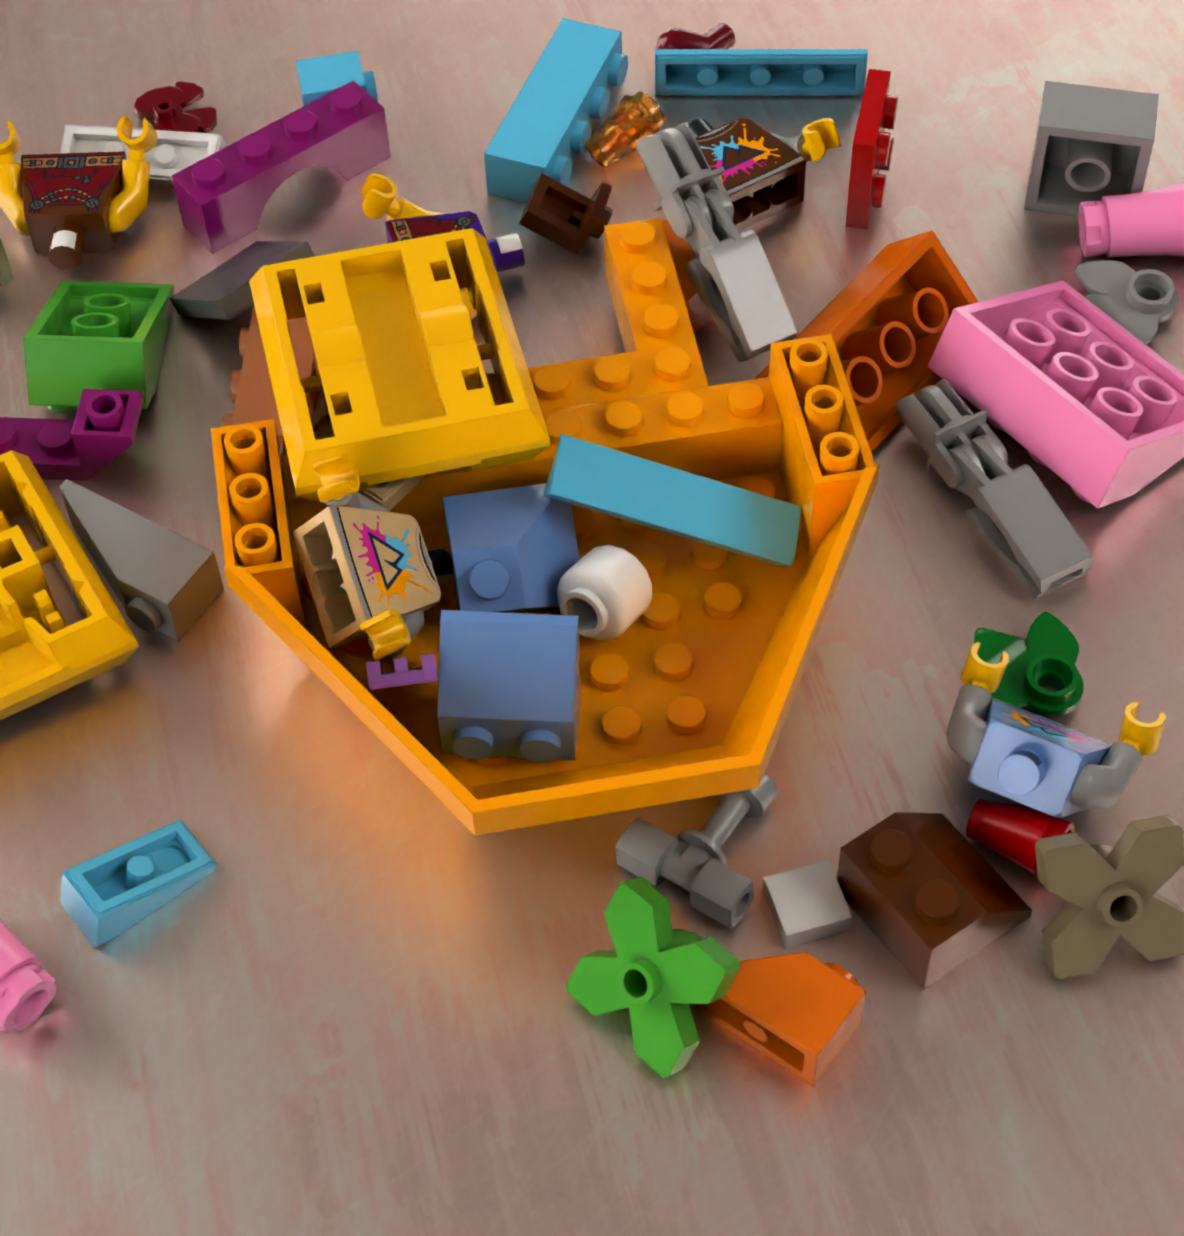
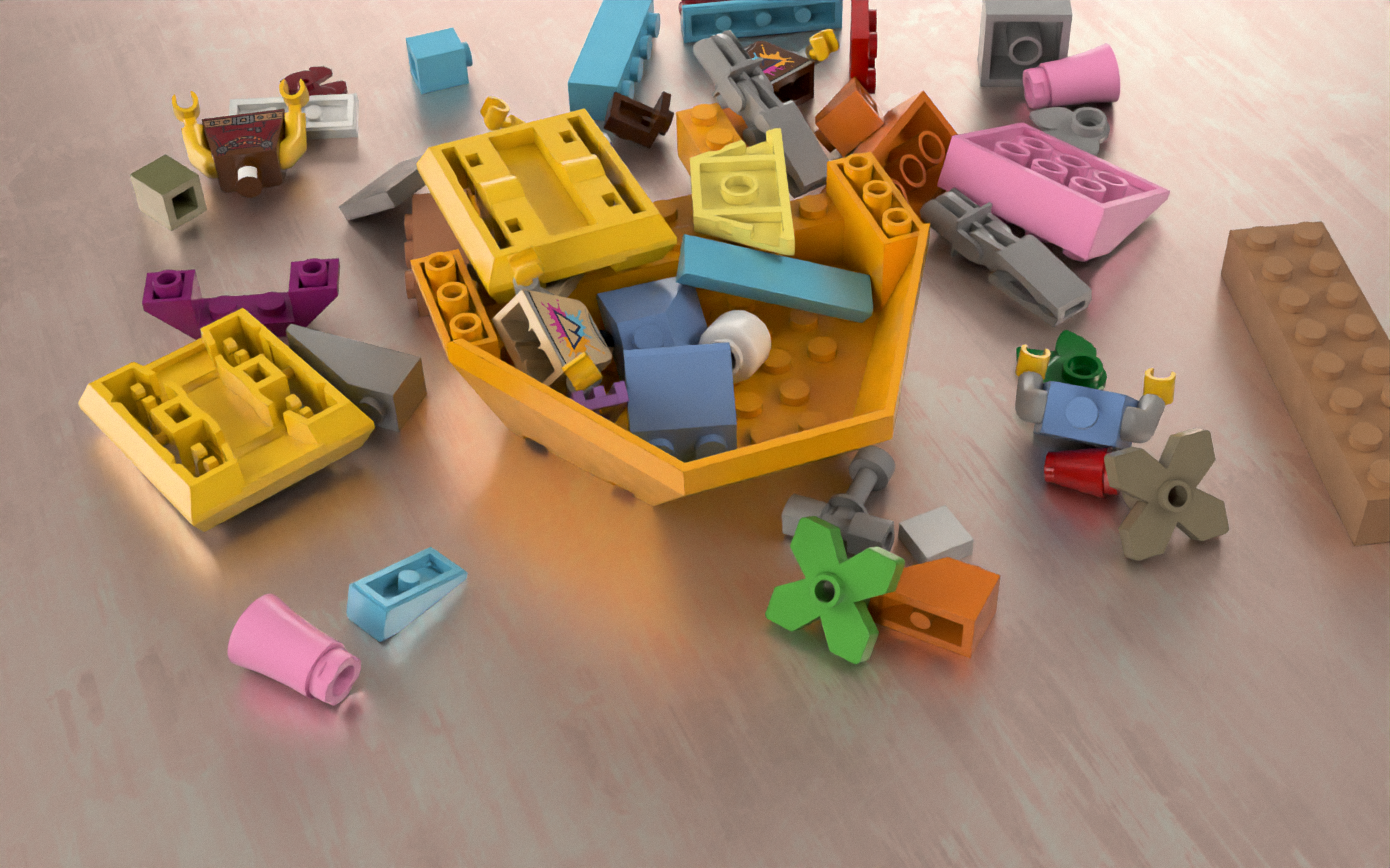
camera: 10 degrees left, 10 degrees down
bright green slope [23,281,174,413] -> none
magenta arch [171,80,391,254] -> none
clear orange cone [586,91,666,167] -> none
reddish brown slope [837,812,1032,990] -> none
none -> light yellow wing [690,128,795,255]
none -> orange slope [814,77,885,158]

